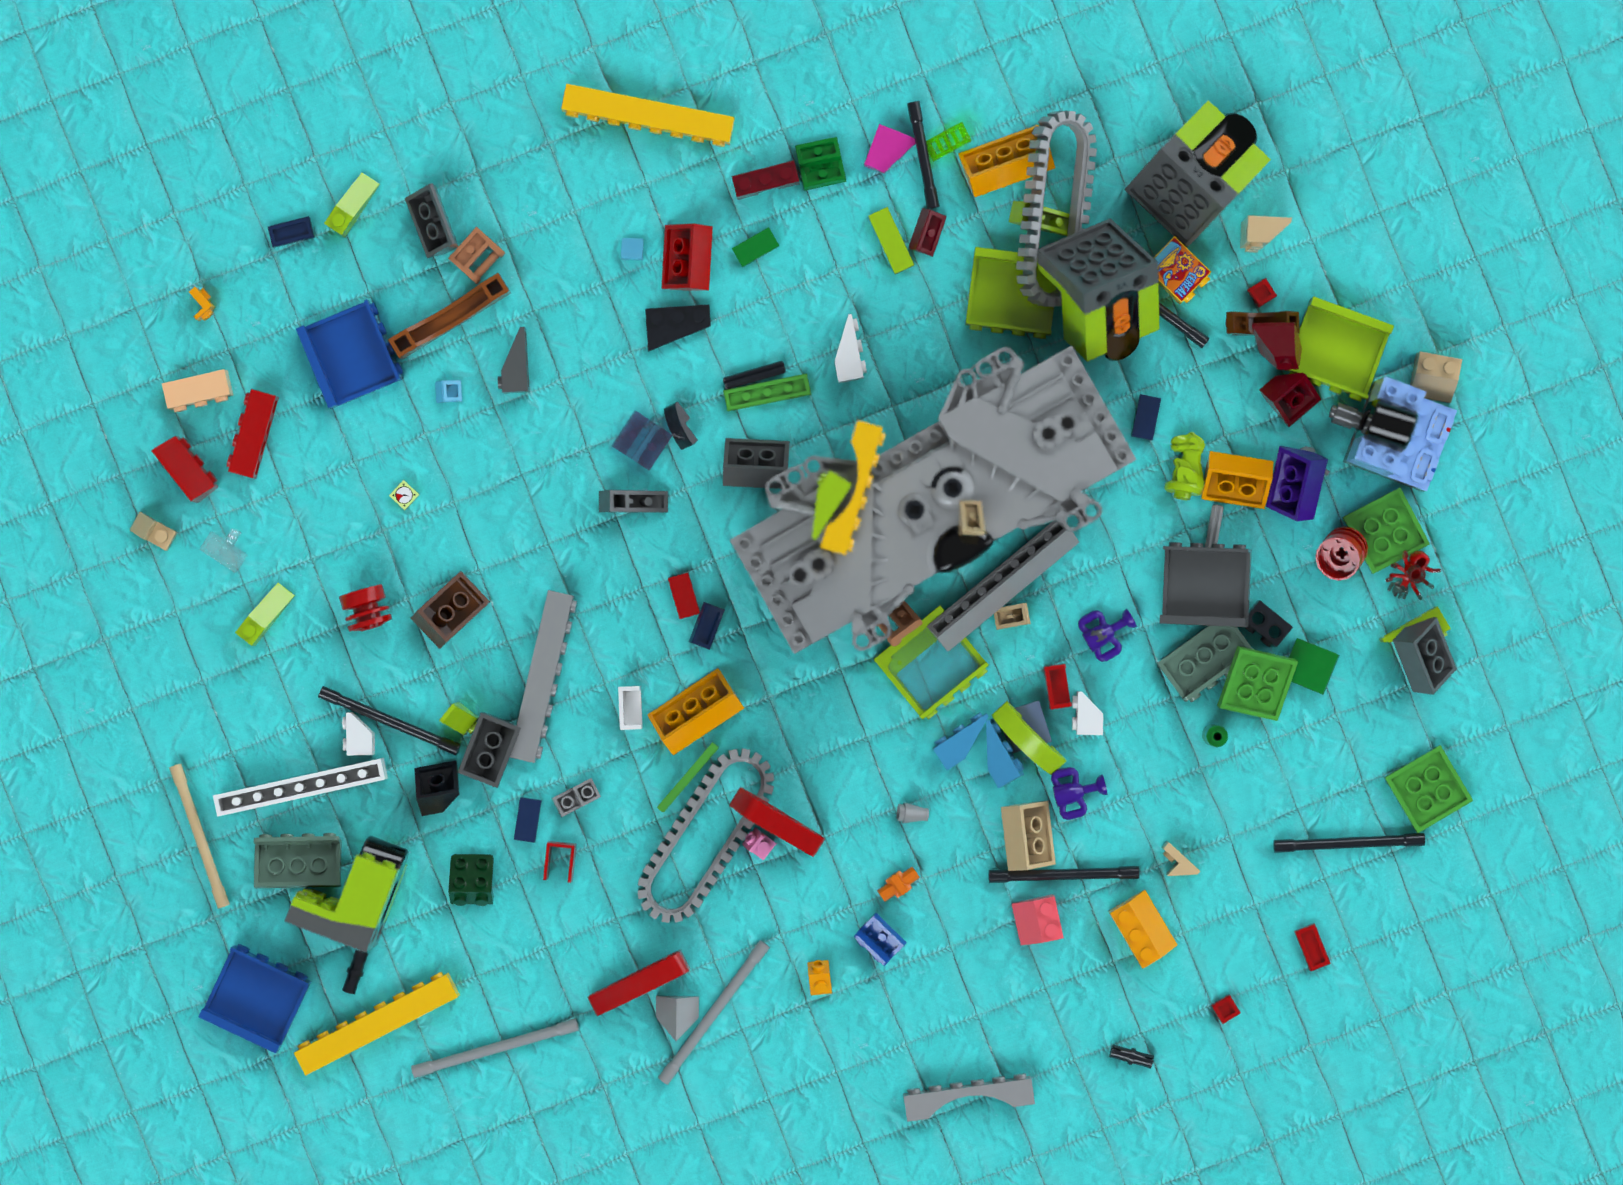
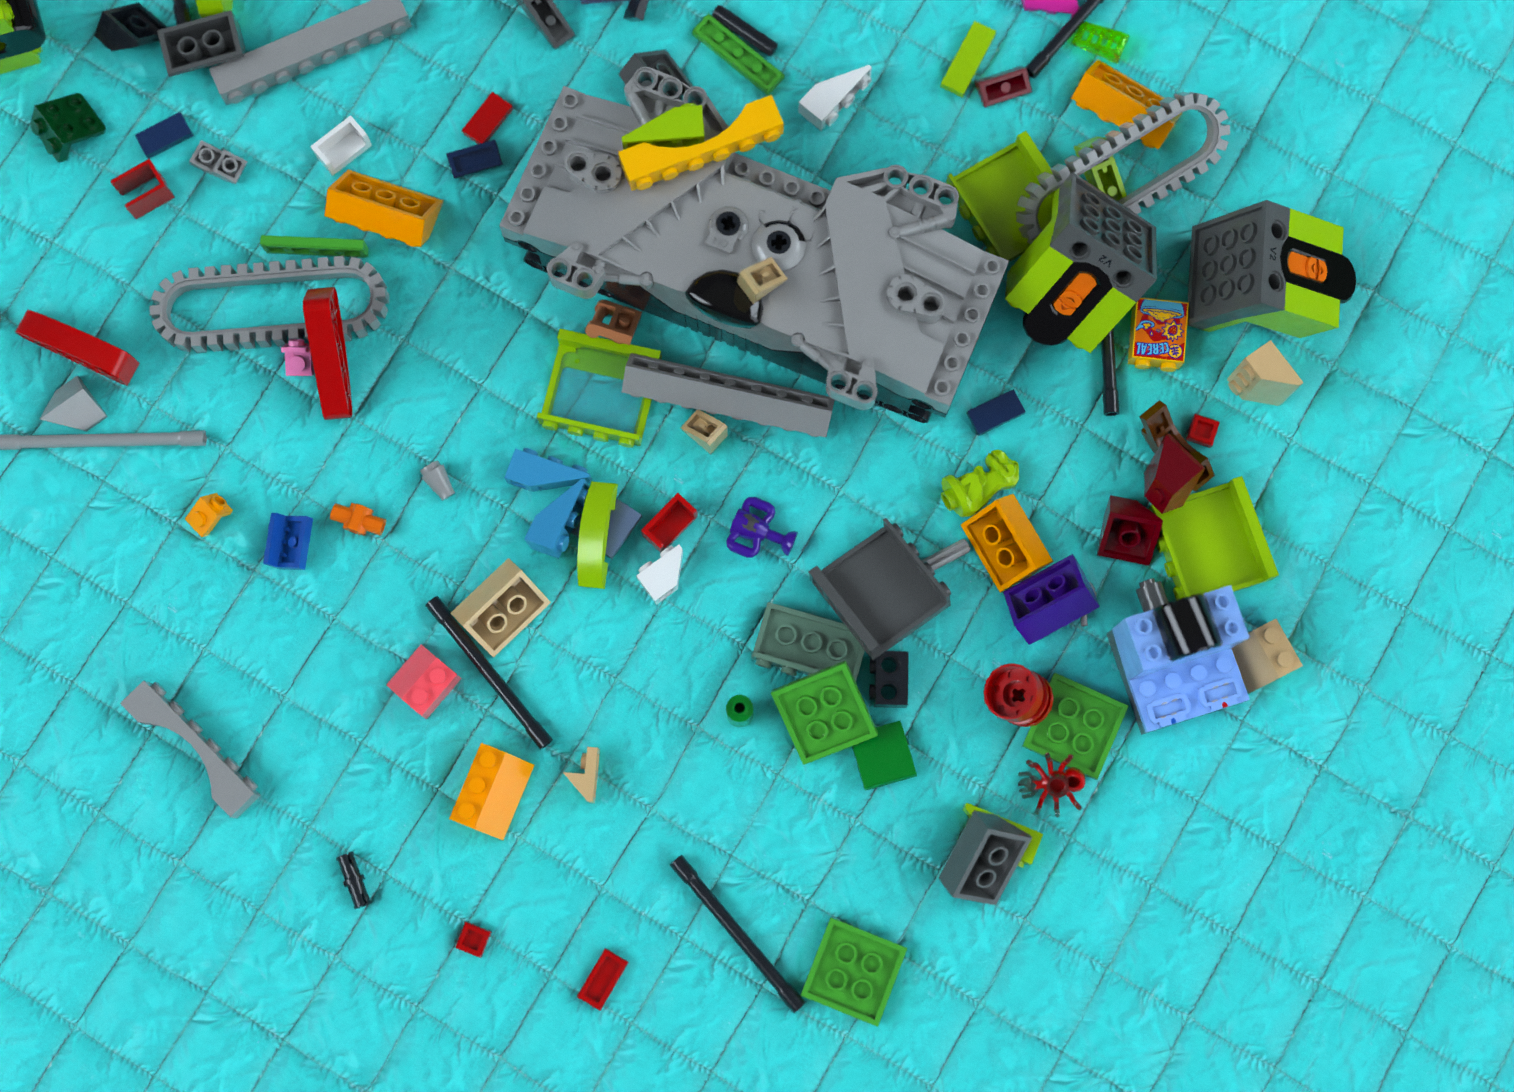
camera: 55 degrees right, 10 degrees down
dark purple piece [1051,767,1108,820] -> none

